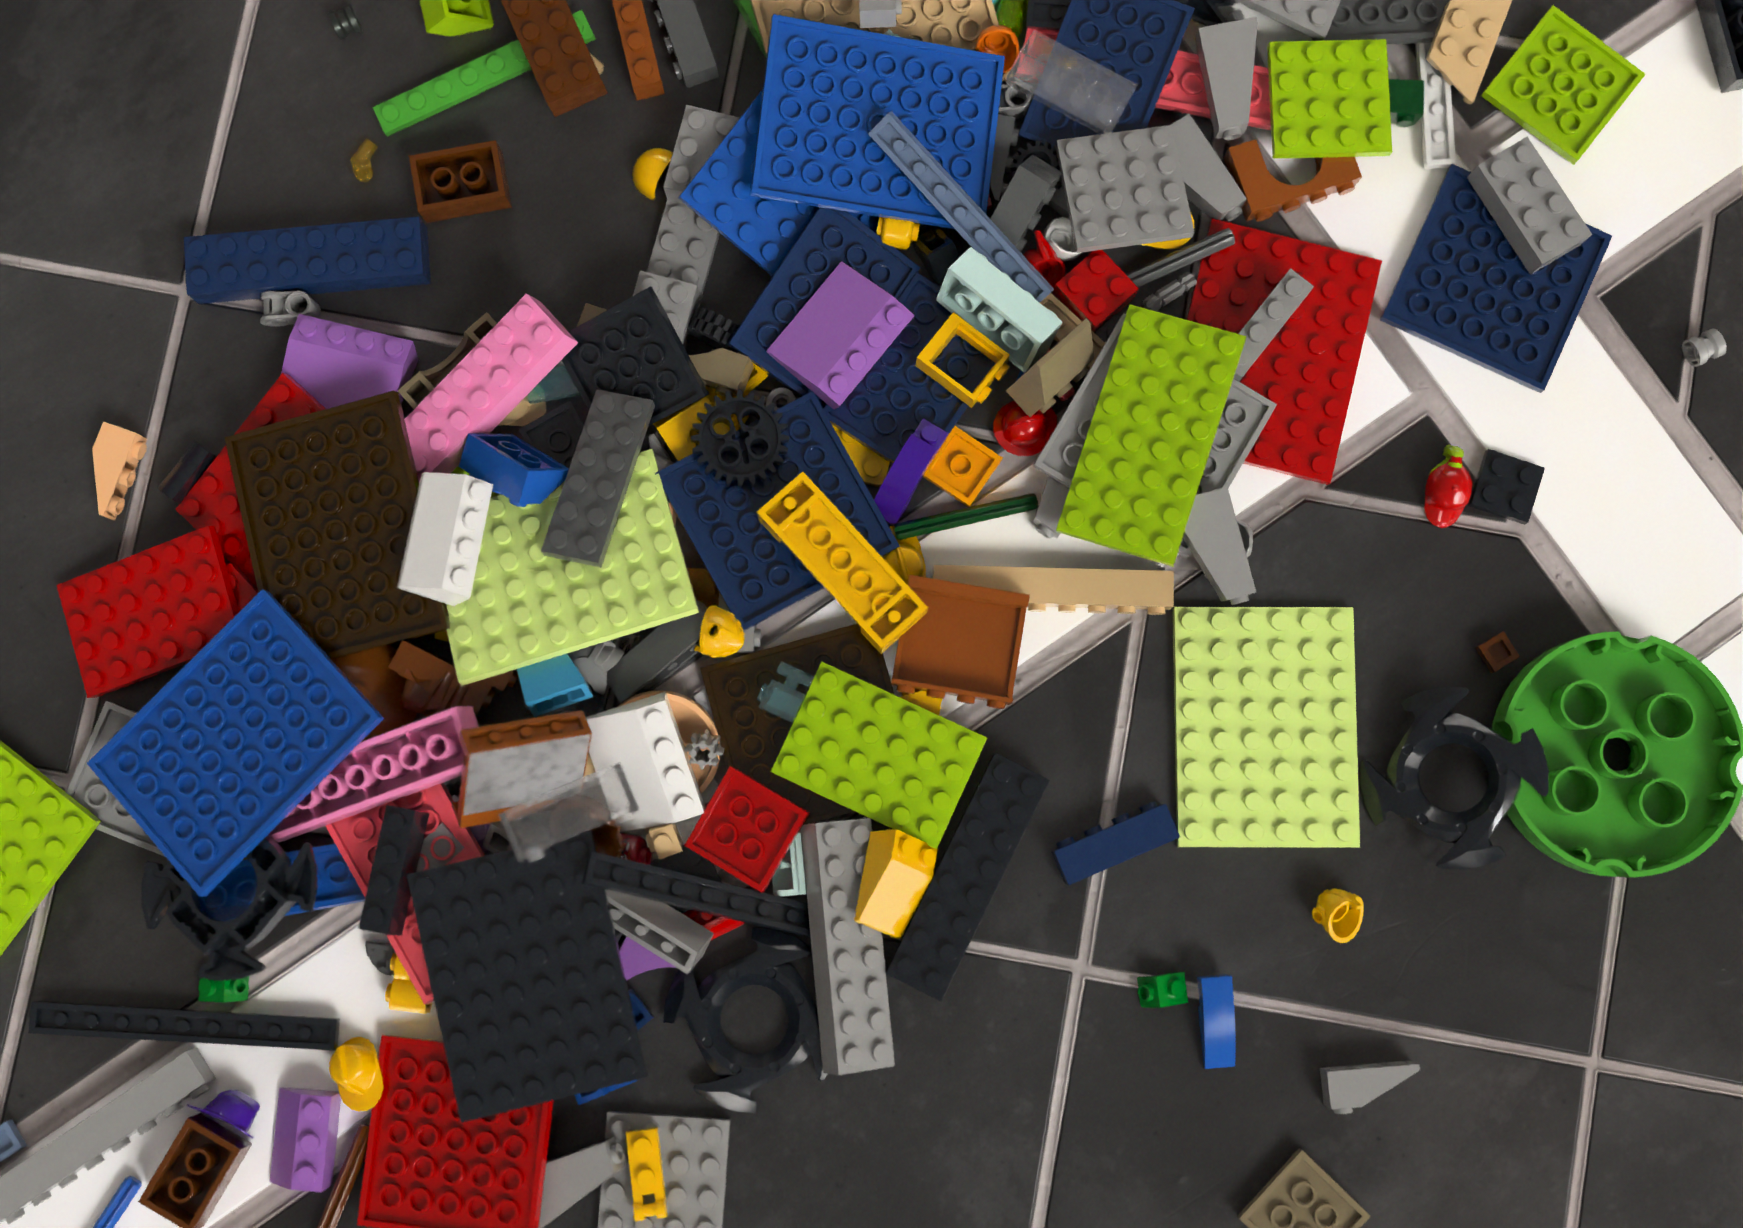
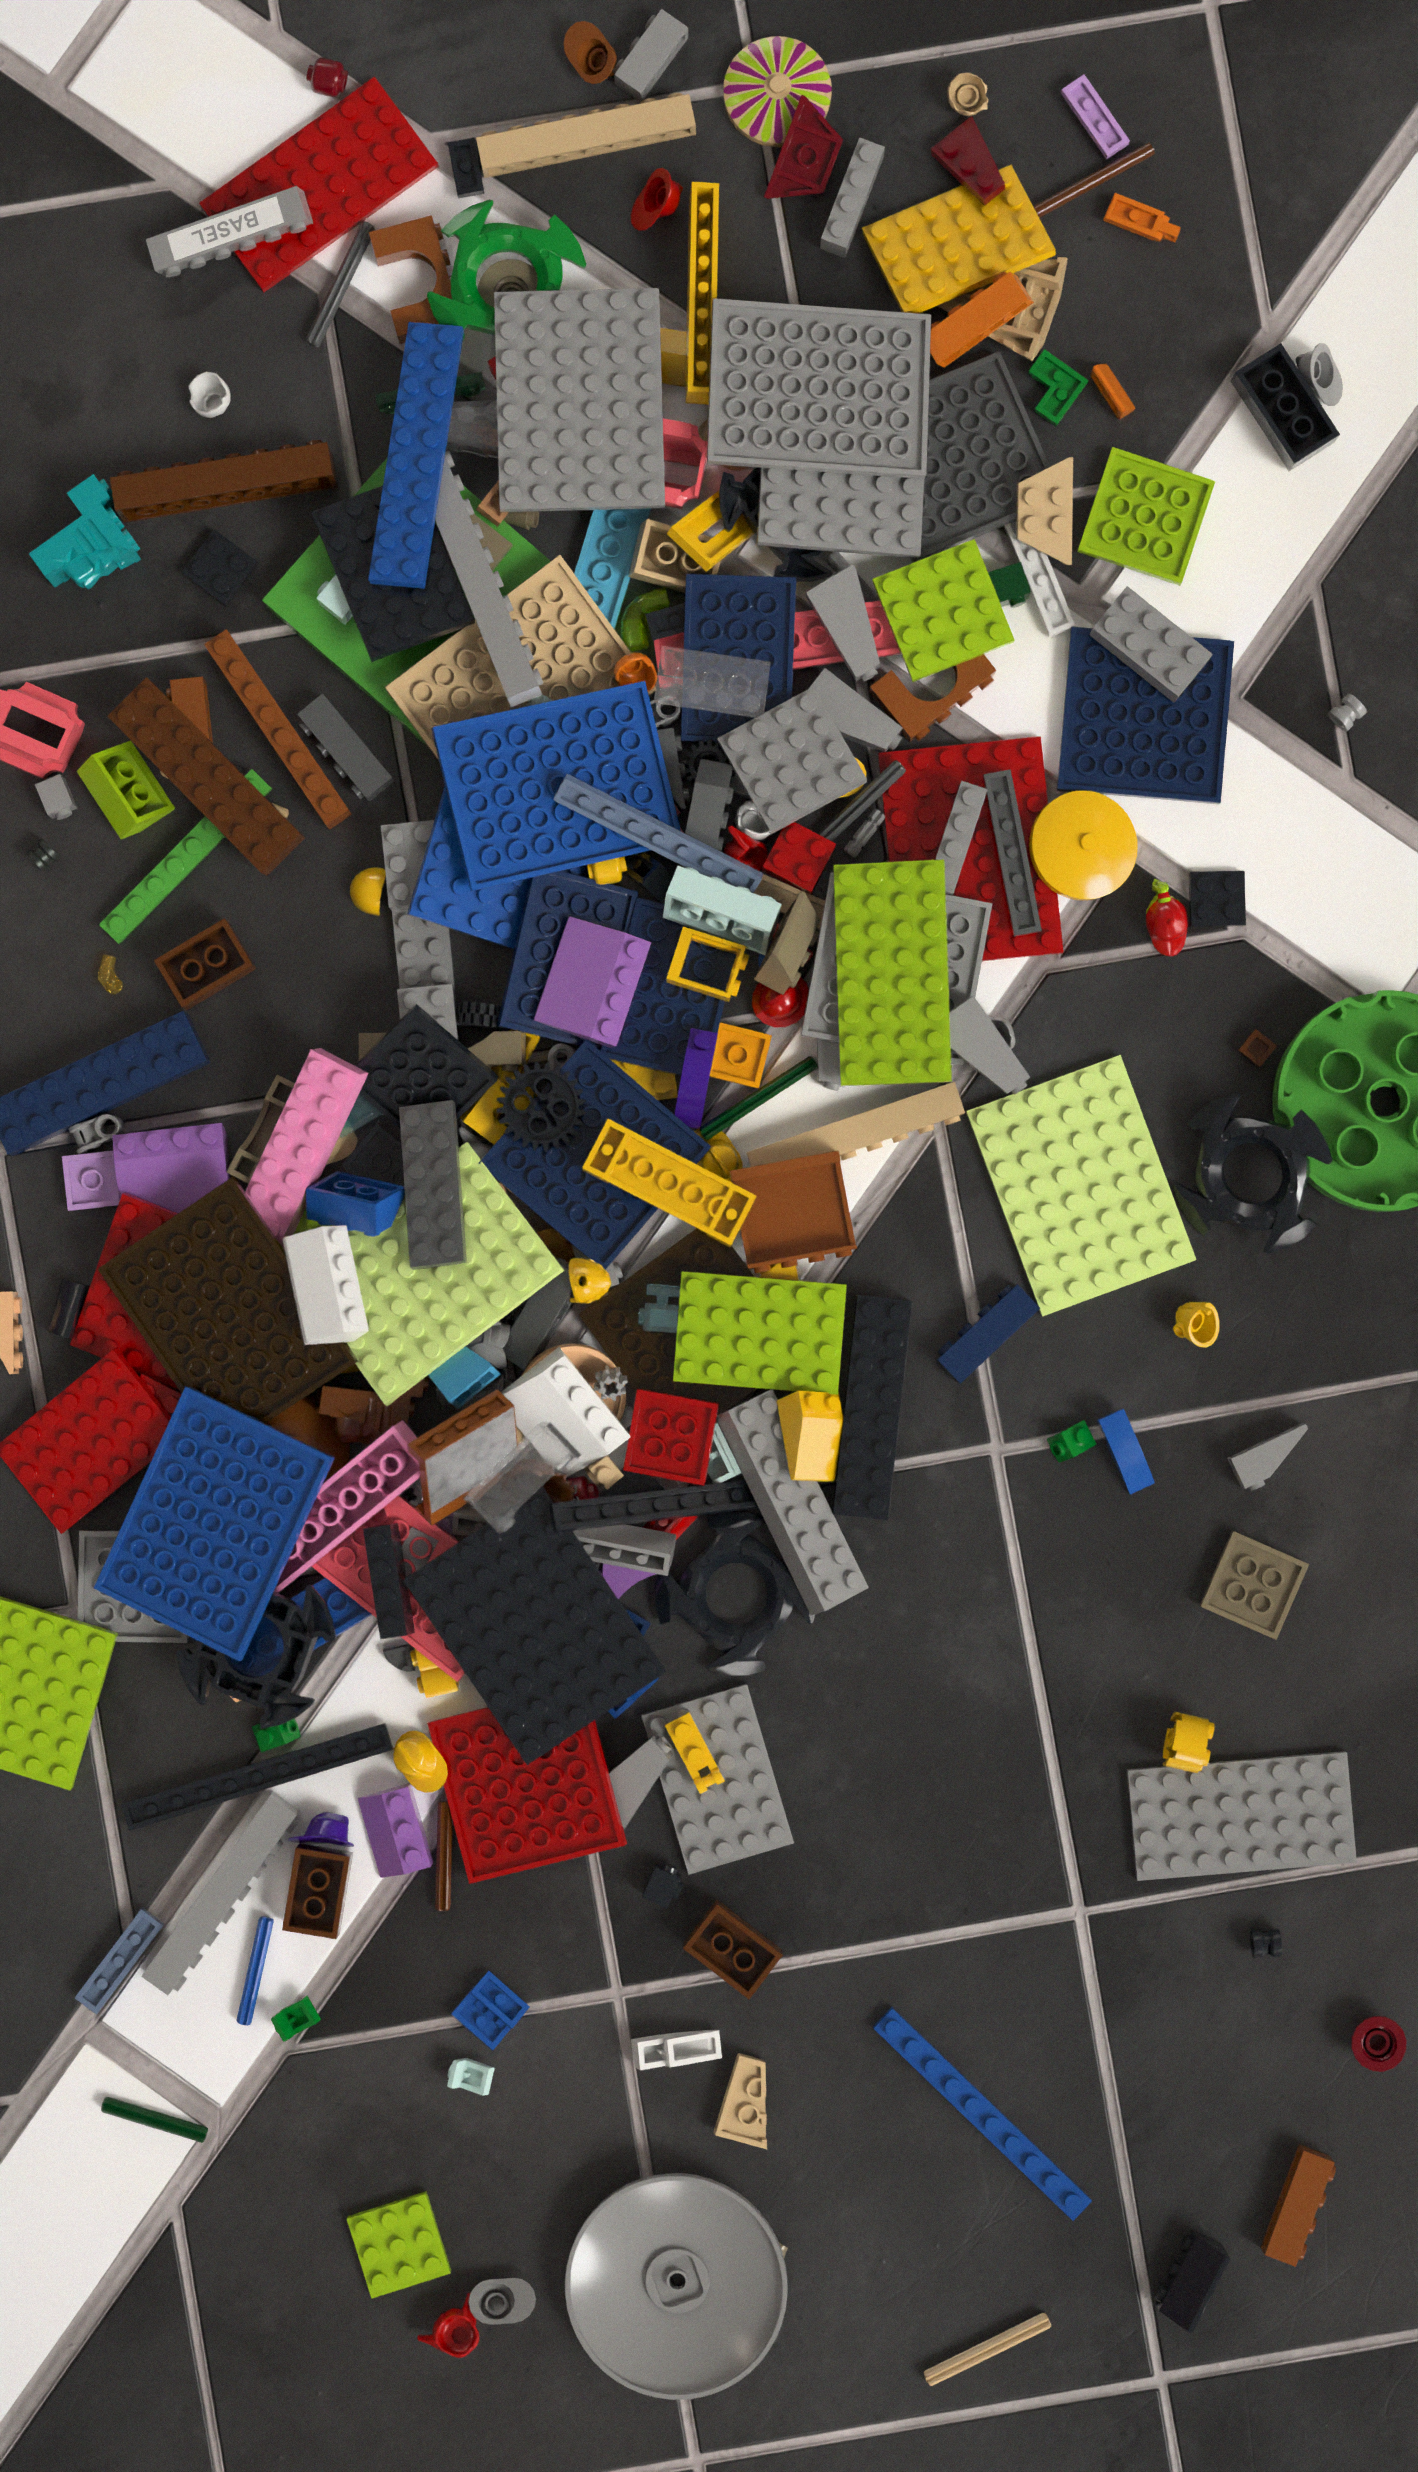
camera: 20 degrees left, 5 degrees up
none -> lavender plate [62,1151,120,1211]
none -> dark grey plate [983,769,1042,937]
none -> yellow dish [1029,791,1138,901]

